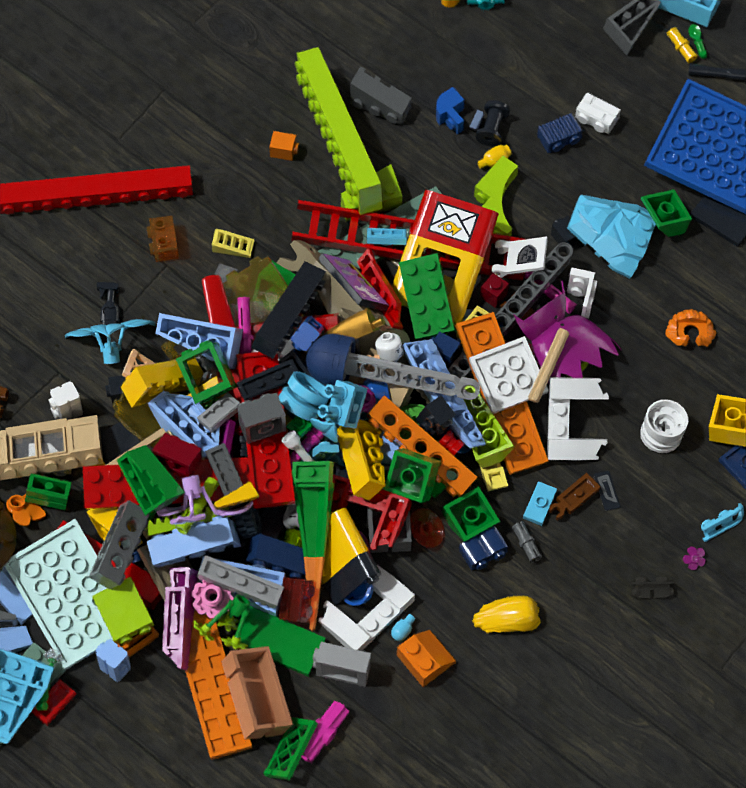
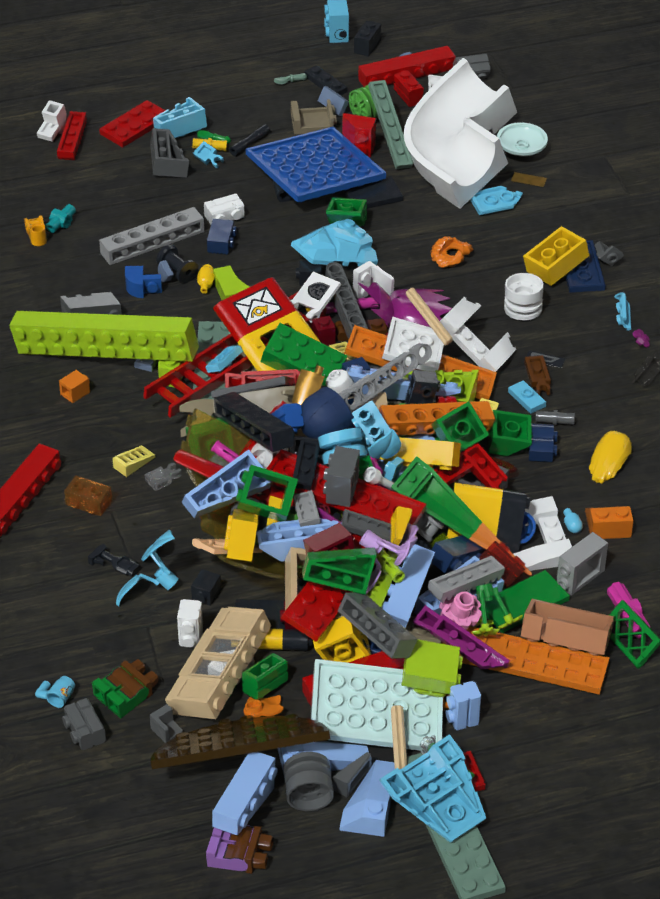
camera: 55 degrees left, 20 degrees down
none -> light grey brick [99,207,204,265]
none -> medium azure plate [193,141,224,169]
none -> tan axle [391,705,407,770]

